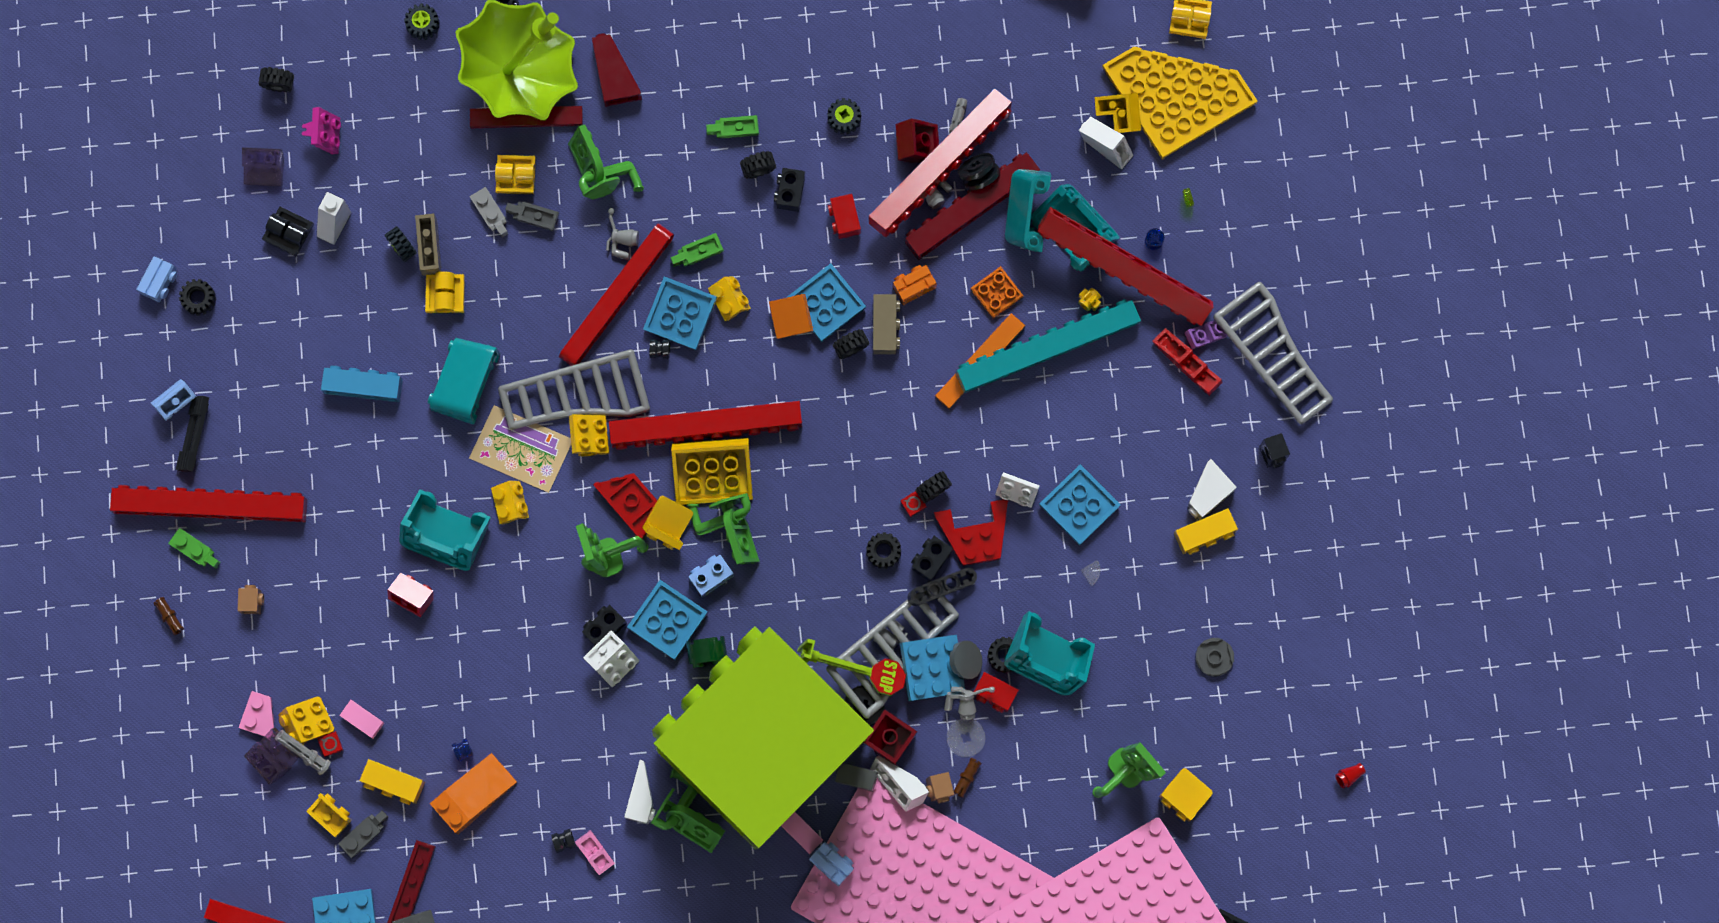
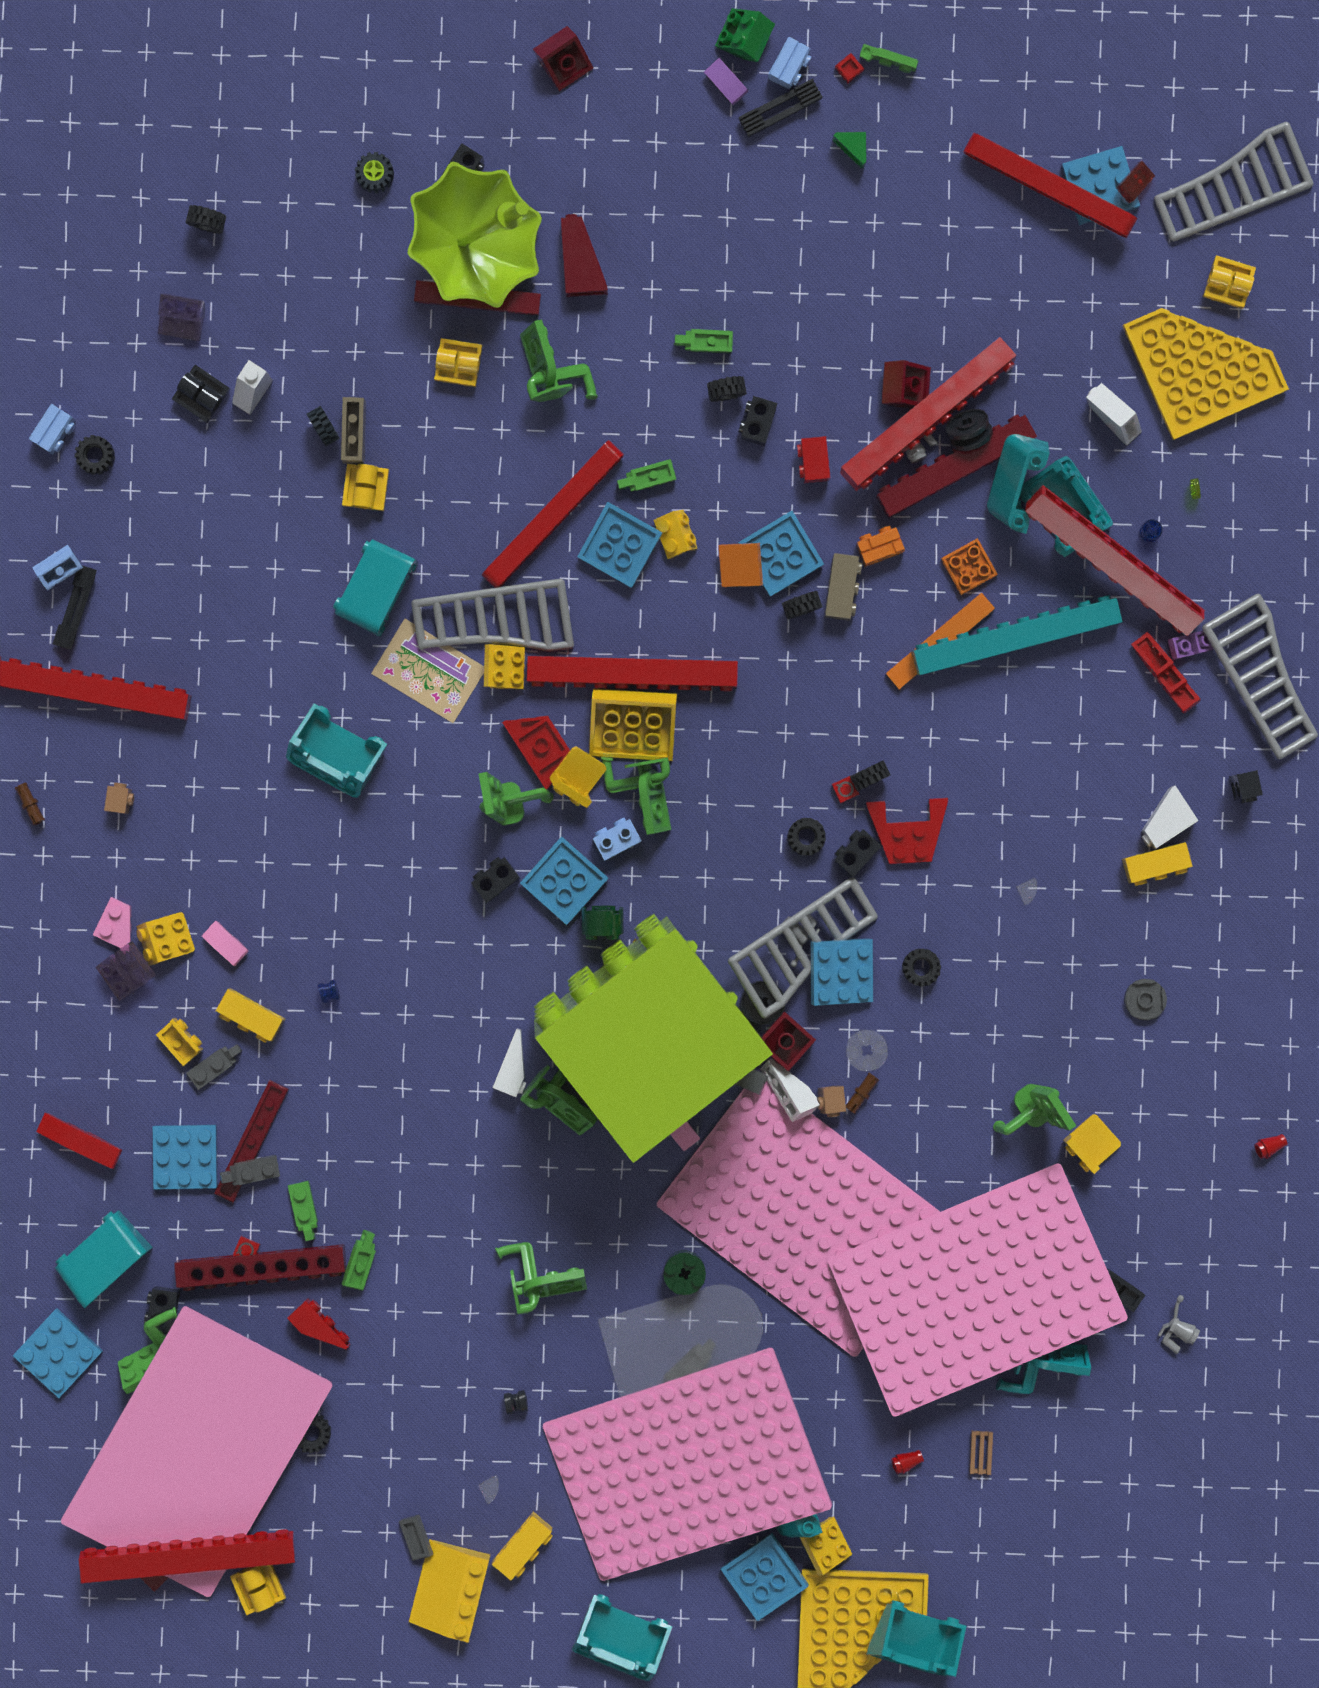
camera: 10 degrees right, 10 degrees up
bright green hinge [168,528,221,568] -> none
light grey pin [275,729,331,775] -> none
dark pink plate [302,107,341,155] -> none
red tile [317,731,343,757] -> none
dark azure brick [321,366,403,402] -> none
brick [387,573,433,617] -> none
orange slope [430,753,517,835] -> none
light grey hinge [469,187,508,237] -> none
yellow bracket [491,481,529,524] -> none
dark grey hinge [505,202,559,232] -> none
black wheel [551,829,576,853] -> none
bright pink slope [575,830,615,875] -> none
white bracket [583,631,639,687] -> none
light grey piece [606,208,639,261] -> none
black wheel [649,339,670,359] -> none
lime piece [797,639,906,696] -> none
light blue brick [809,842,854,887] -> none
black wheel [827,98,861,135] -> none
black beam [907,568,977,606] -> none
light grey piece [944,687,995,720] -> none
light grey axle [949,98,967,133] -> none
dark grey tile [949,641,982,680] -> none
red brick [974,672,1019,713] -> none
white bracket [995,473,1039,508] -> none
teal windscreen [1004,611,1095,695] -> none
dark azure plate [1039,464,1121,546] -> none
yellow gear [1078,288,1101,311] -> none
yellow brick [1094,93,1141,133] -> none

